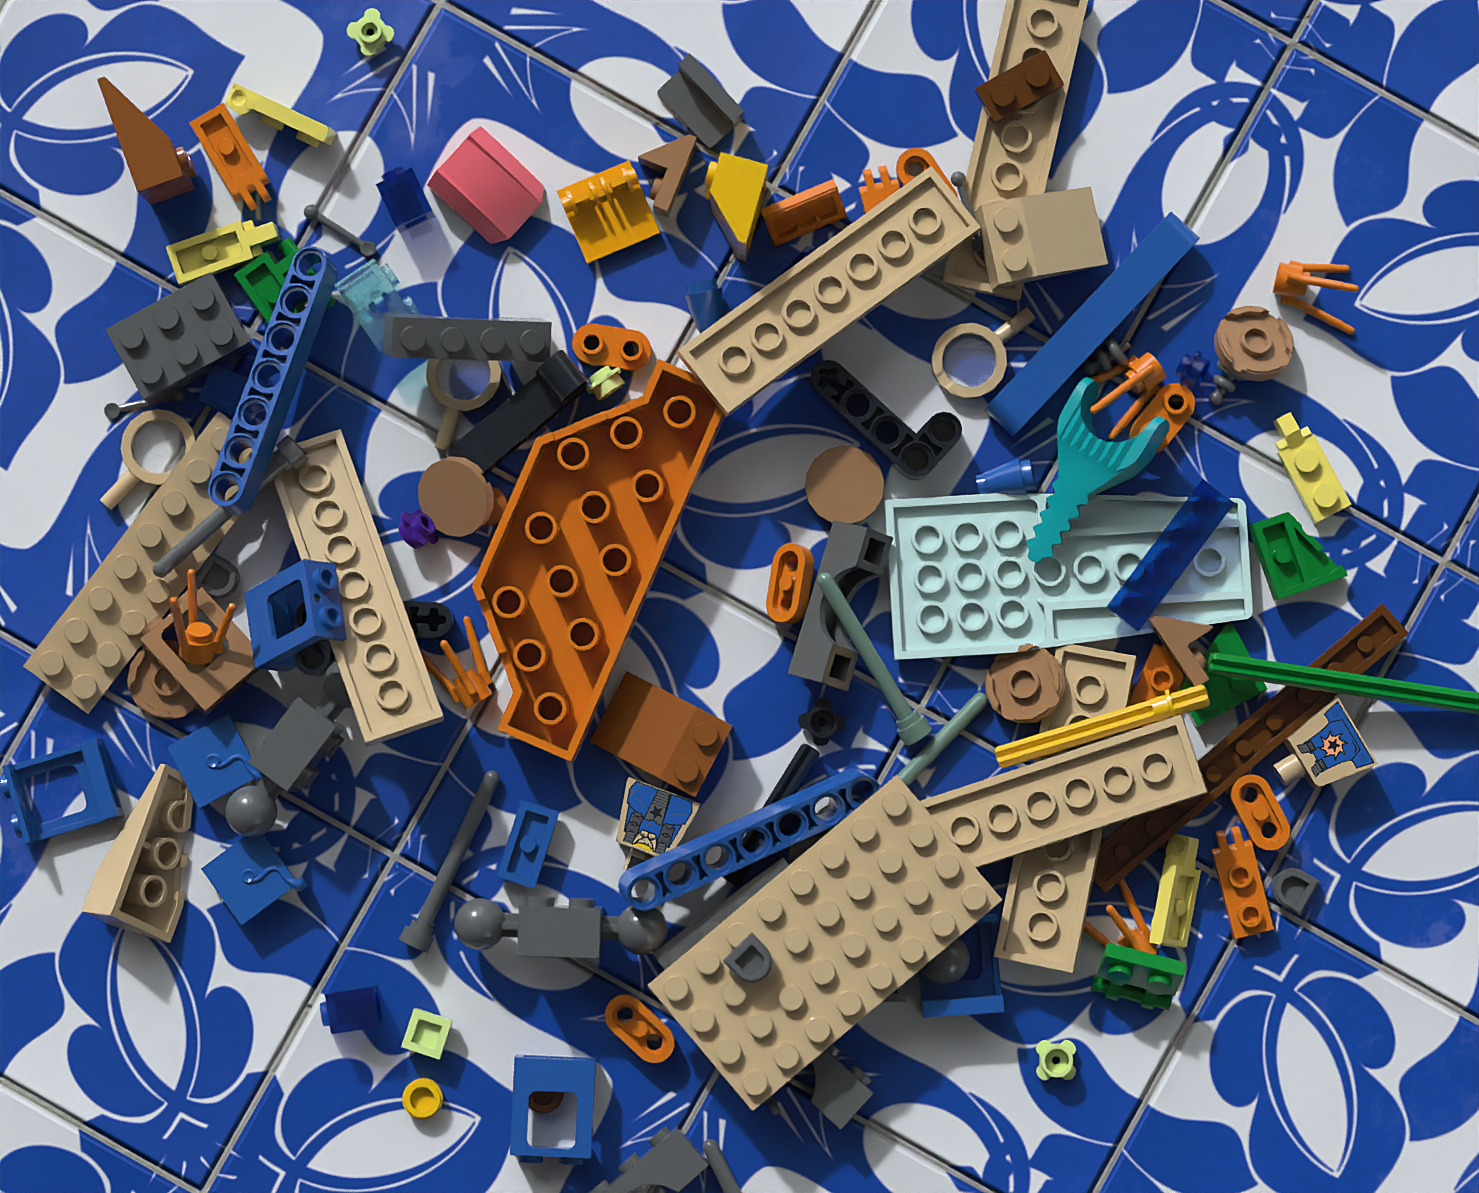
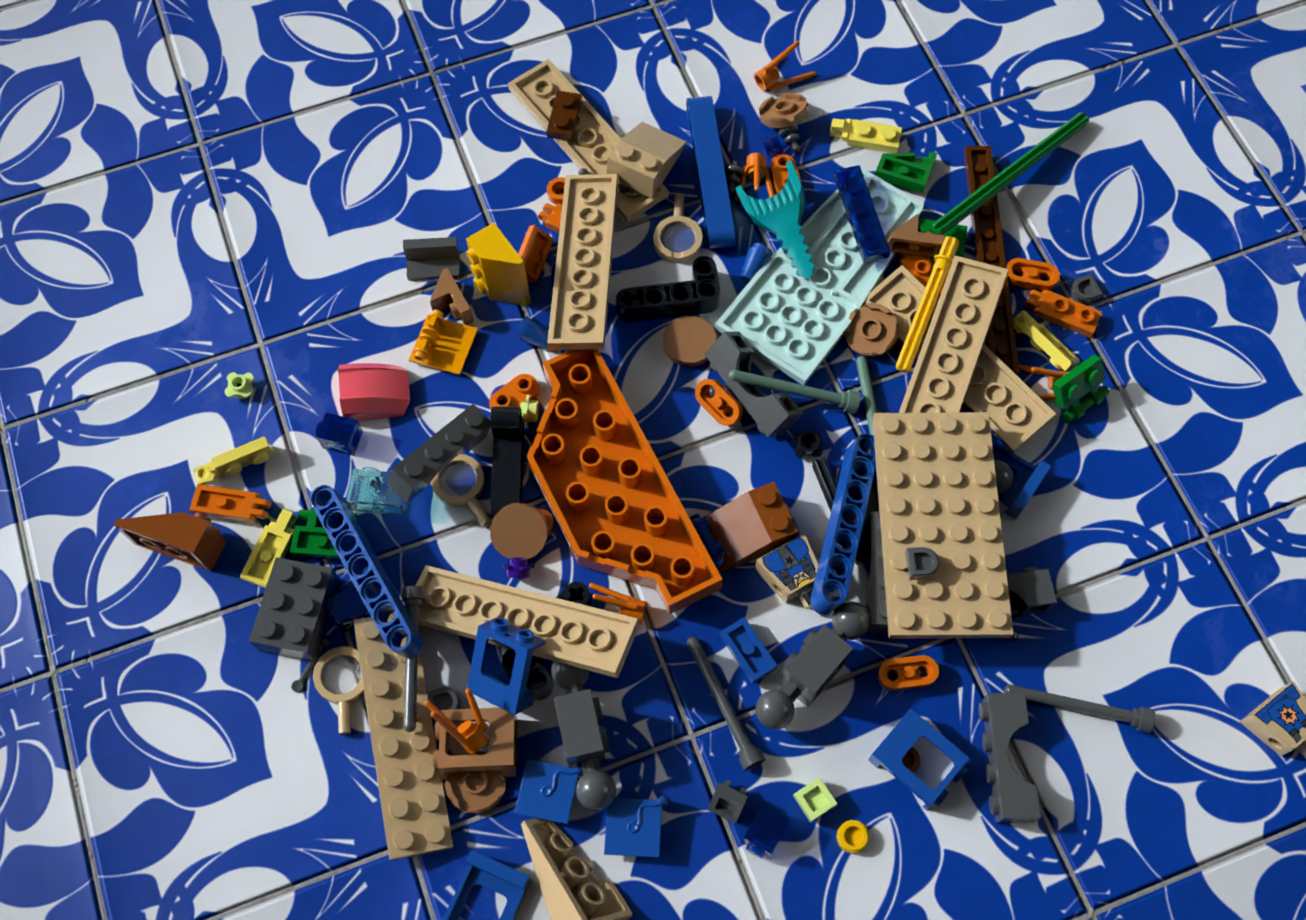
camera: 50 degrees left, 20 degrees down
dark grey hinge [304,204,376,257] -> none
yellowish green plate [1036,1040,1076,1080] -> none
torso [1273,698,1378,788] -> none
none -> clear blue plate [689,513,726,567]
none -> dark grey tile [708,780,748,824]

